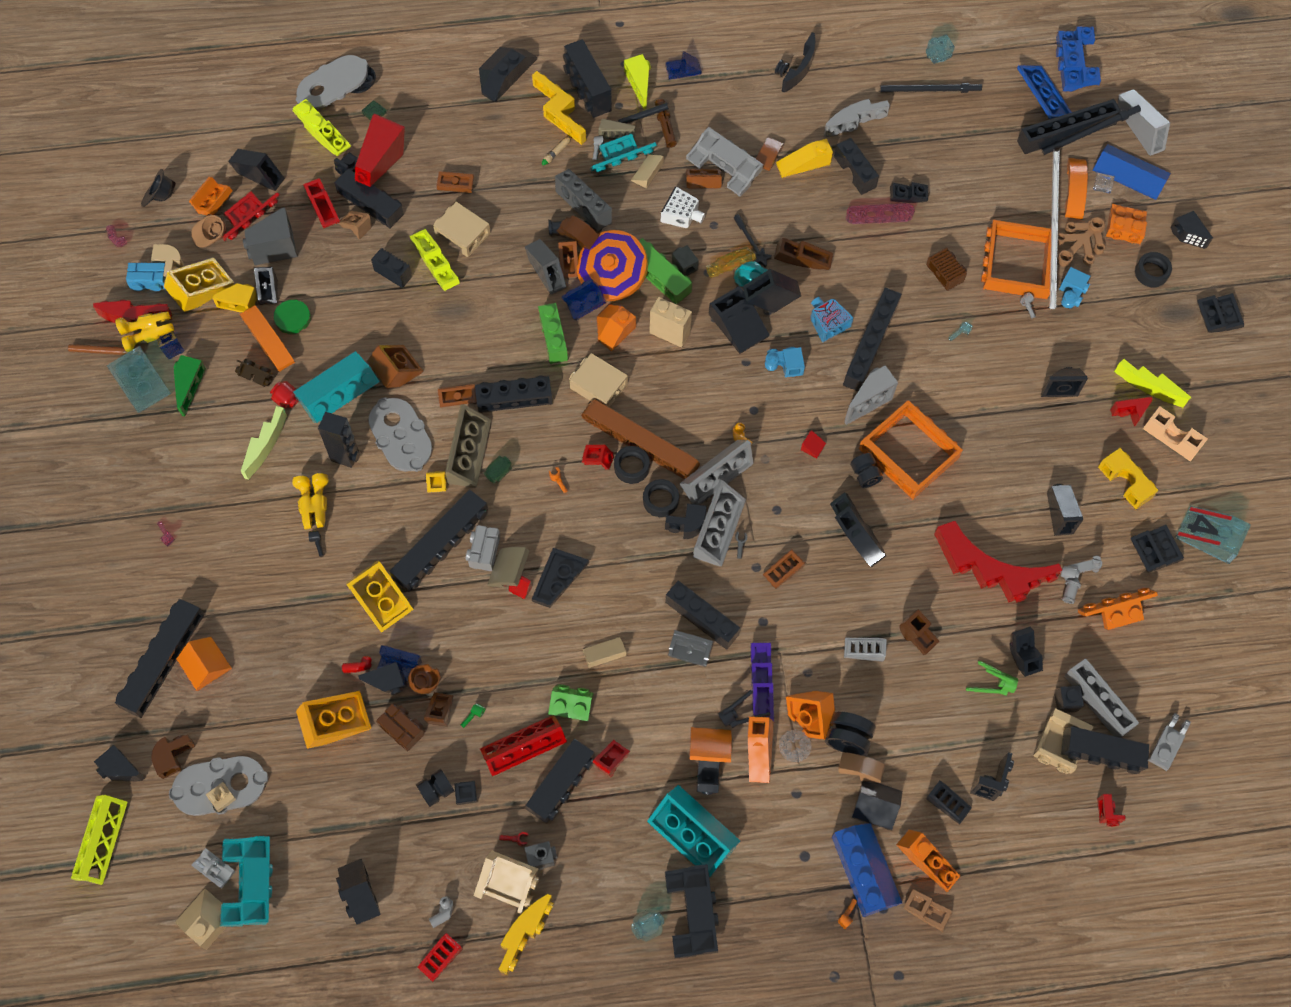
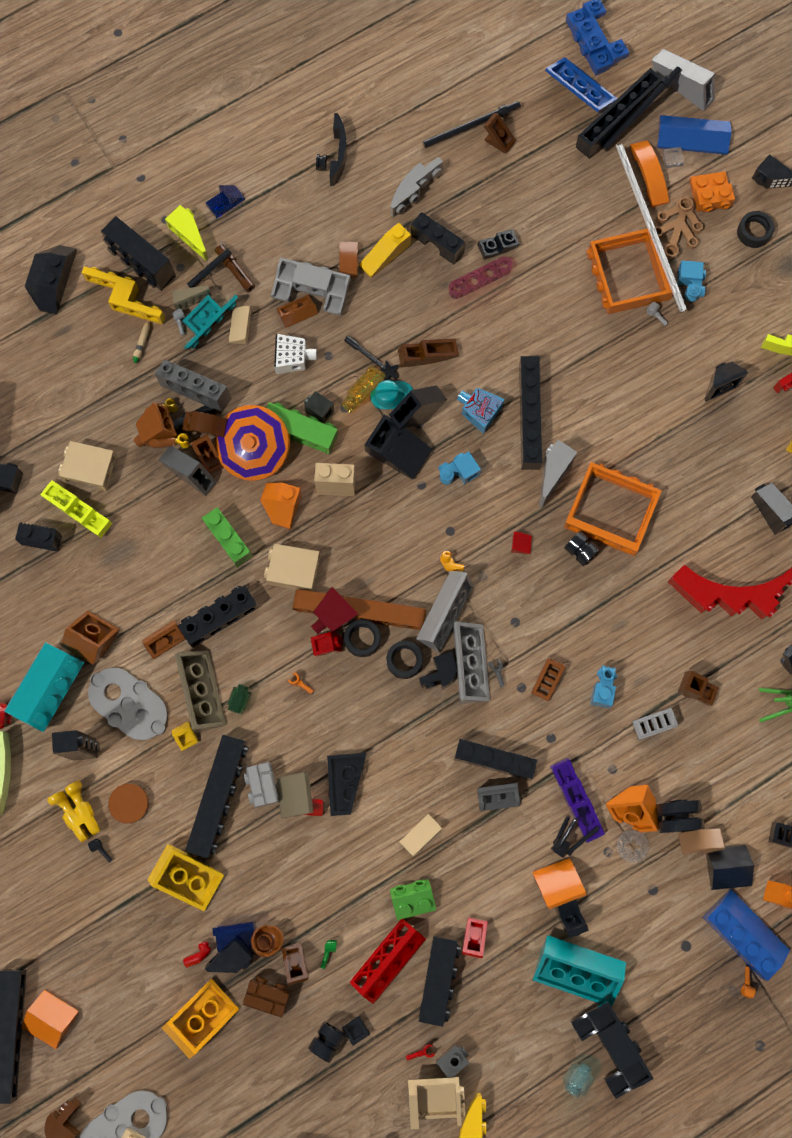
camera: 20 degrees left, 10 degrees up
dark orange plate [436,171,474,193] -> none
clear blue bracket [562,279,607,320] -> none
orange slope [748,717,774,783] -> none
black slope [830,492,887,567] -> none
clear light blue brick [926,34,955,64] -> none
reddish brown brick [926,248,967,291] -> none
clear light blue hand [948,322,973,341] -> none
none -> dark orange tile [108,784,149,824]
none -> dark orange torso [134,398,190,448]
none -> dark red torso [311,587,359,635]
none -> reddish brown slope [483,113,516,153]
none -> dark azure brick [590,665,617,709]

